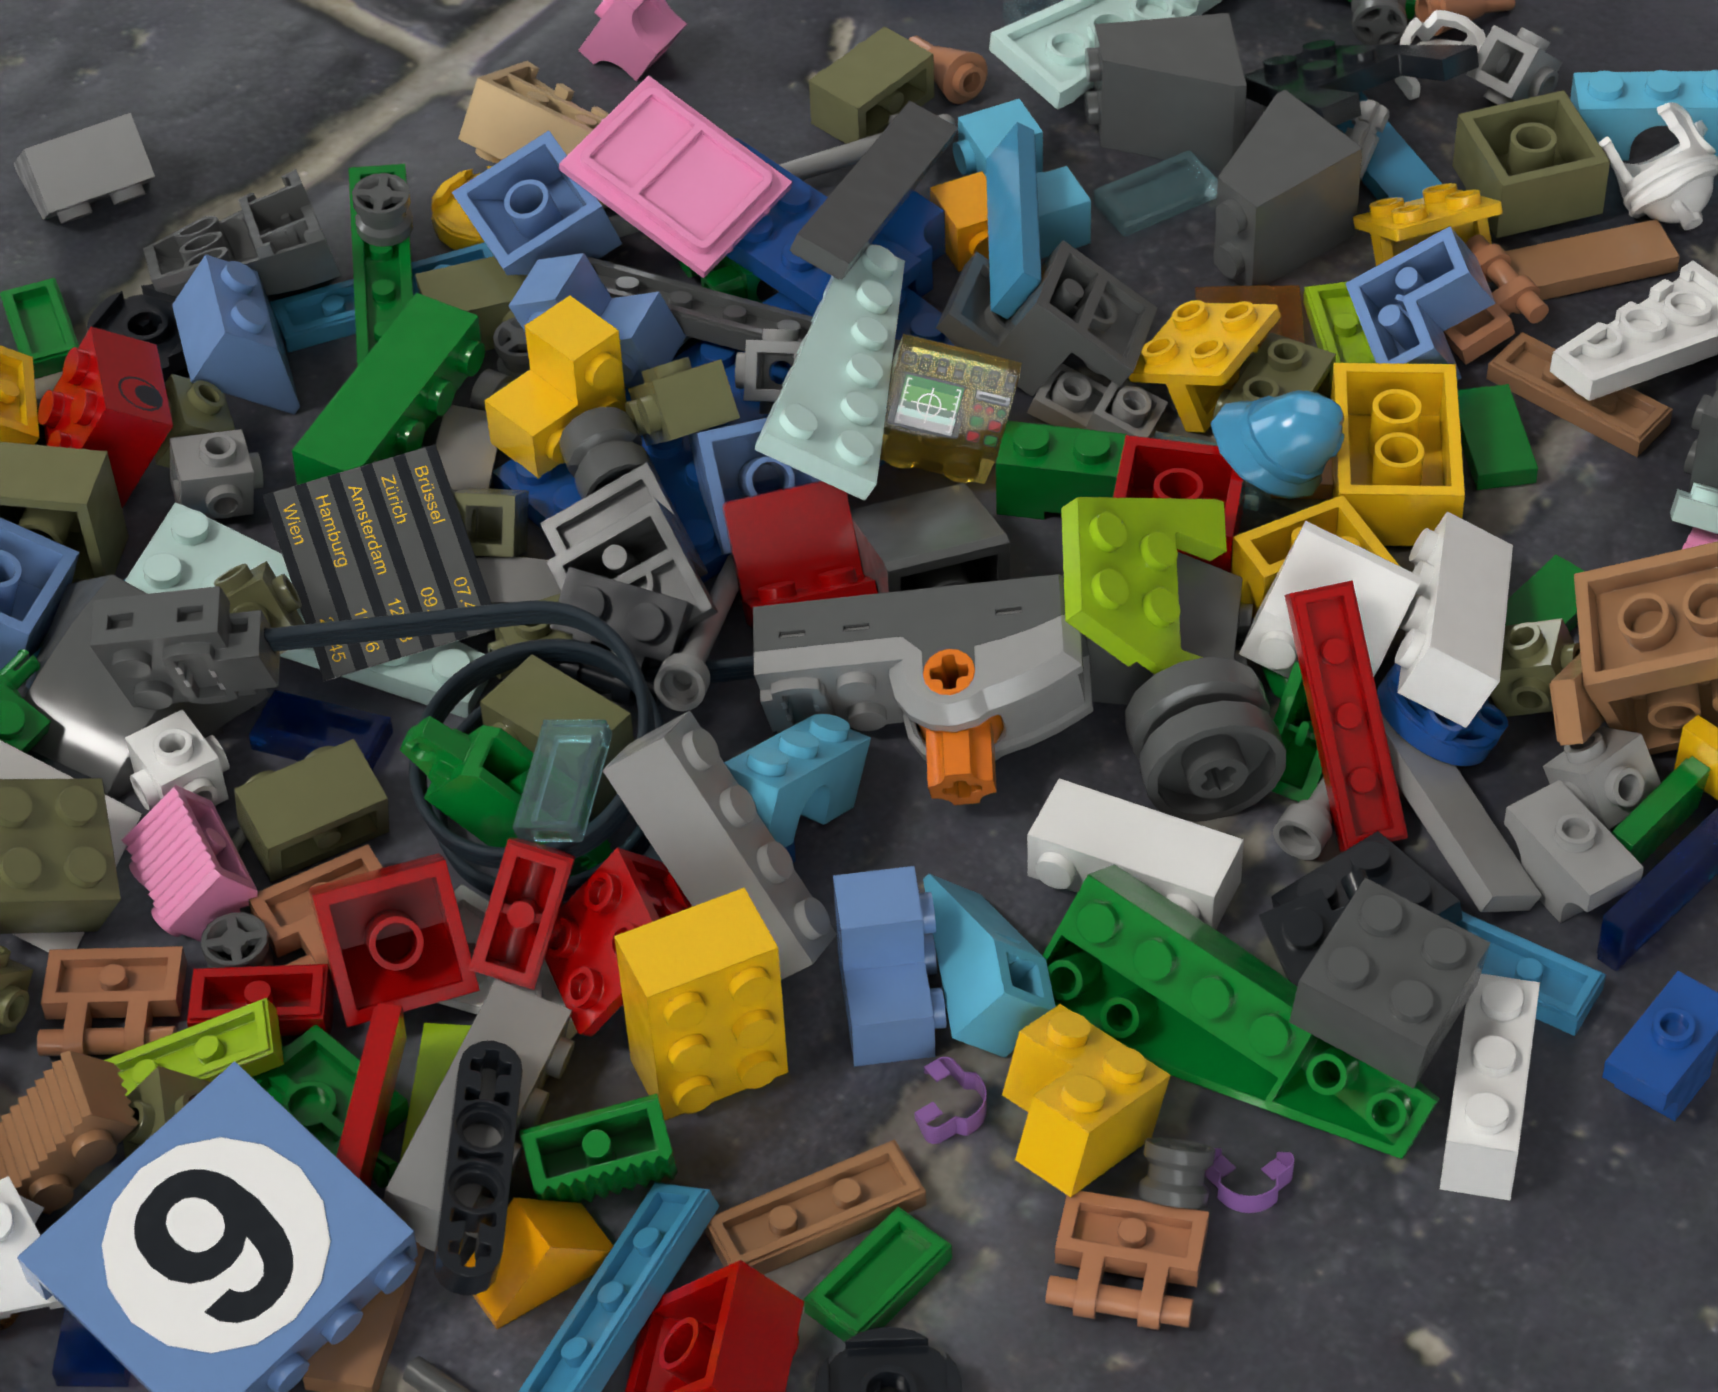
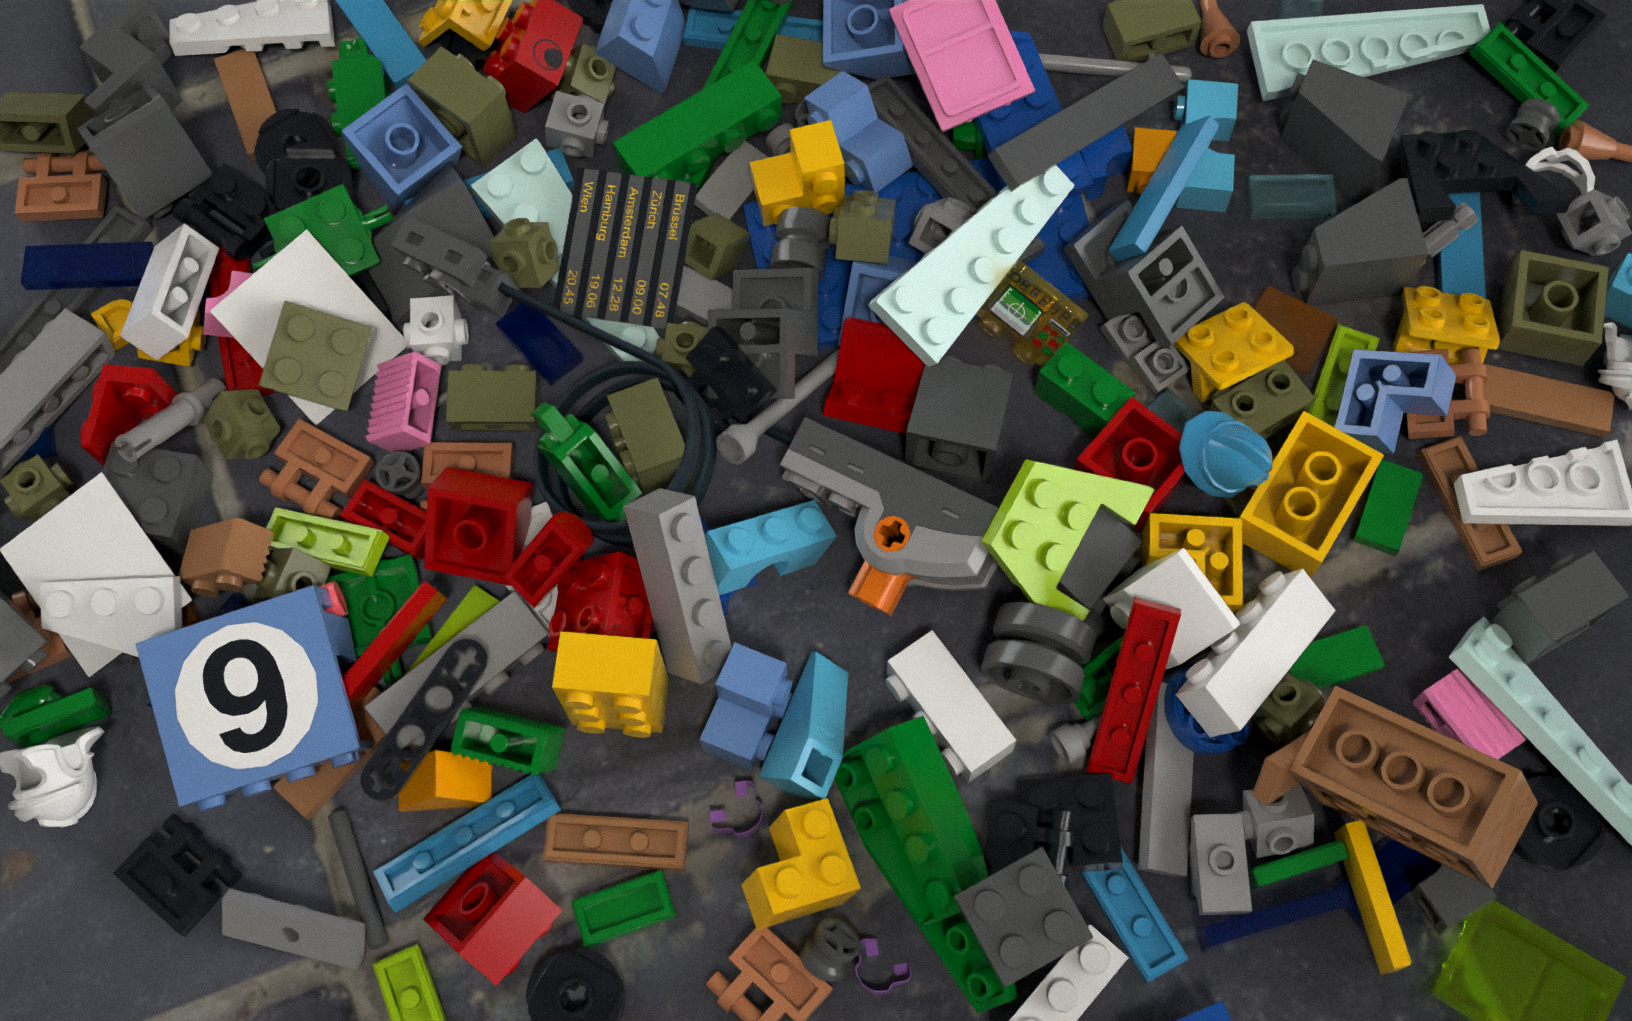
camera: 30 degrees right, 20 degrees up
clear light blue tile [513,720,612,842] -> none

